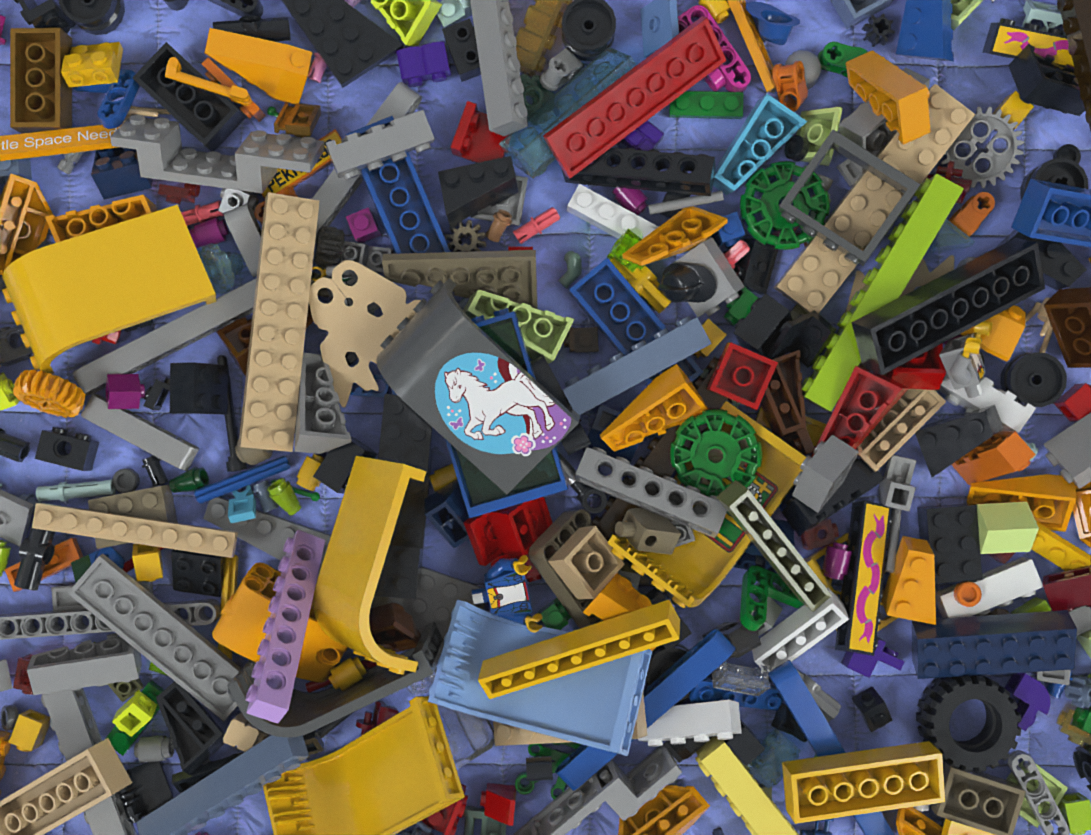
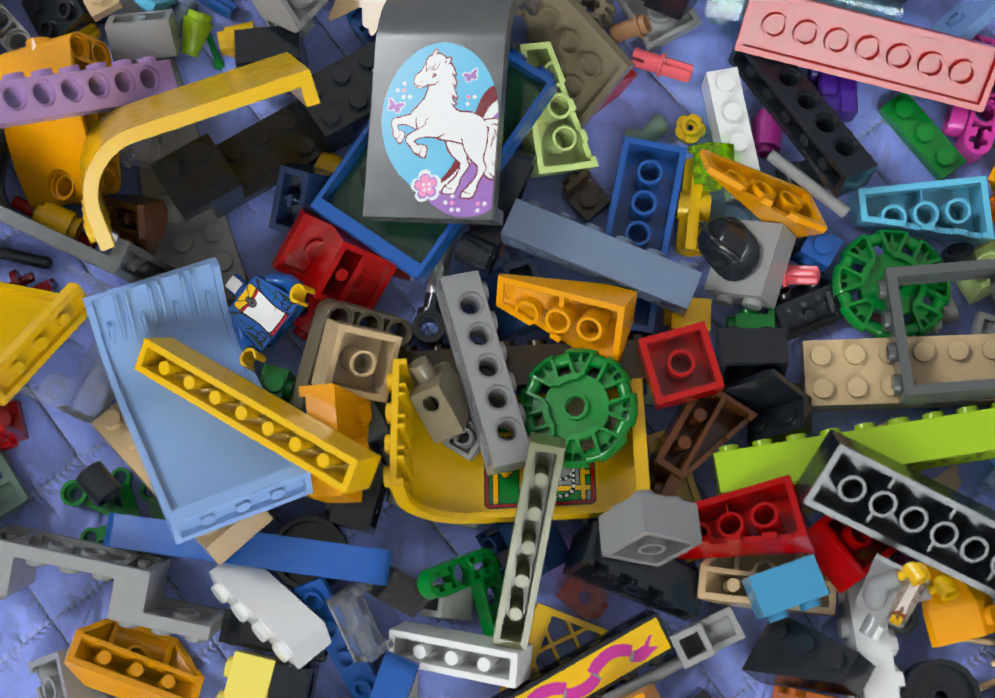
camera: 55 degrees right, 10 degrees down
red slope [480,783,516,826] -> none
magenta brick [822,542,852,580] -> none
none -> light grey brick [105,9,181,64]
none -> yellow plate [675,114,706,144]
none -> dark azure brick [741,554,829,623]

